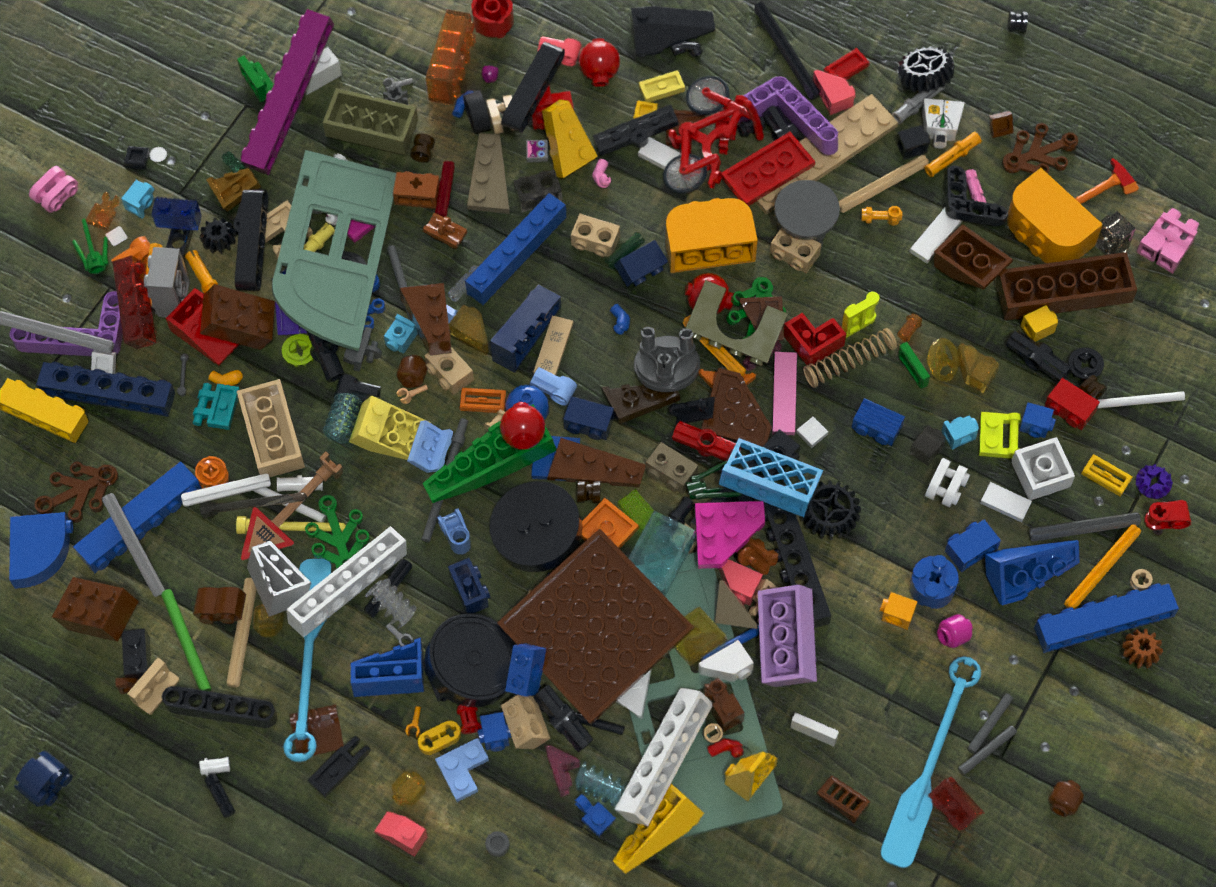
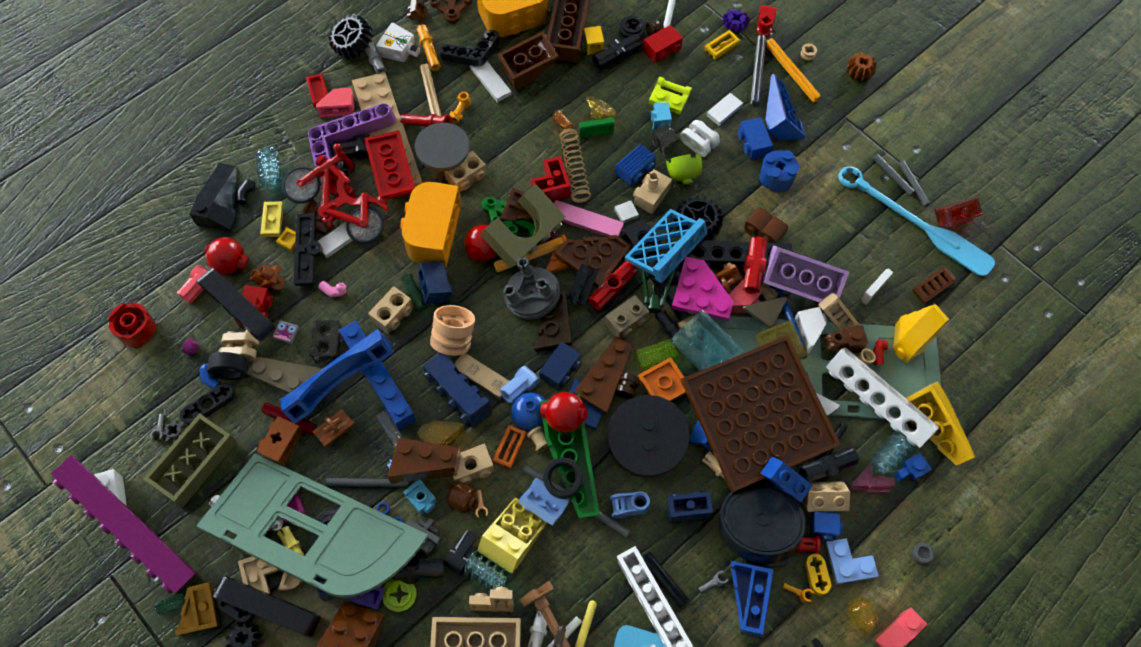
camera: 75 degrees left, 0 degrees up
green bracket [237,55,274,102] -> none
green plant [305,495,370,569] -> none
clear piece [365,579,416,629] -> none
dark brown wheel [410,133,435,163] -> none
clear orange brick [426,9,476,105] -> none
yellow wedge [542,100,598,178] -> none
blue arm [610,304,630,335] -> none
black axle [754,1,820,100] -> none
neon yellow plate [841,292,879,338] -> none
light orange brick [880,592,917,630] -> none
black brick [896,125,931,160] -> none
dark pink head [937,614,973,648] -> none
clear yellow slope [956,343,1000,393] -> none
bright pink axle [965,169,986,202] -> none
white brick [1011,437,1075,500] -> none
blue brick [1019,402,1056,438] -> none
blue brick [1034,584,1179,653] -> none
reddish brown head [1048,780,1084,817] -> none
none -> black beam [179,383,236,426]
none -> dark orange hips [249,264,285,290]
none -> clear light blue piece [255,147,282,189]
none -> blue arch [280,329,393,424]
none -> red pin [400,114,452,127]
none -> light nougat wheel [430,305,475,356]
none -> tan plate [469,587,514,612]
none -> black tyre [543,457,583,499]
none -> tan brick [633,169,672,214]
none -> lime cylinder [666,154,702,185]
none -> red piece [743,236,767,294]
none -> reddish brown brick [744,207,789,243]
none -> tan slope [818,293,859,332]

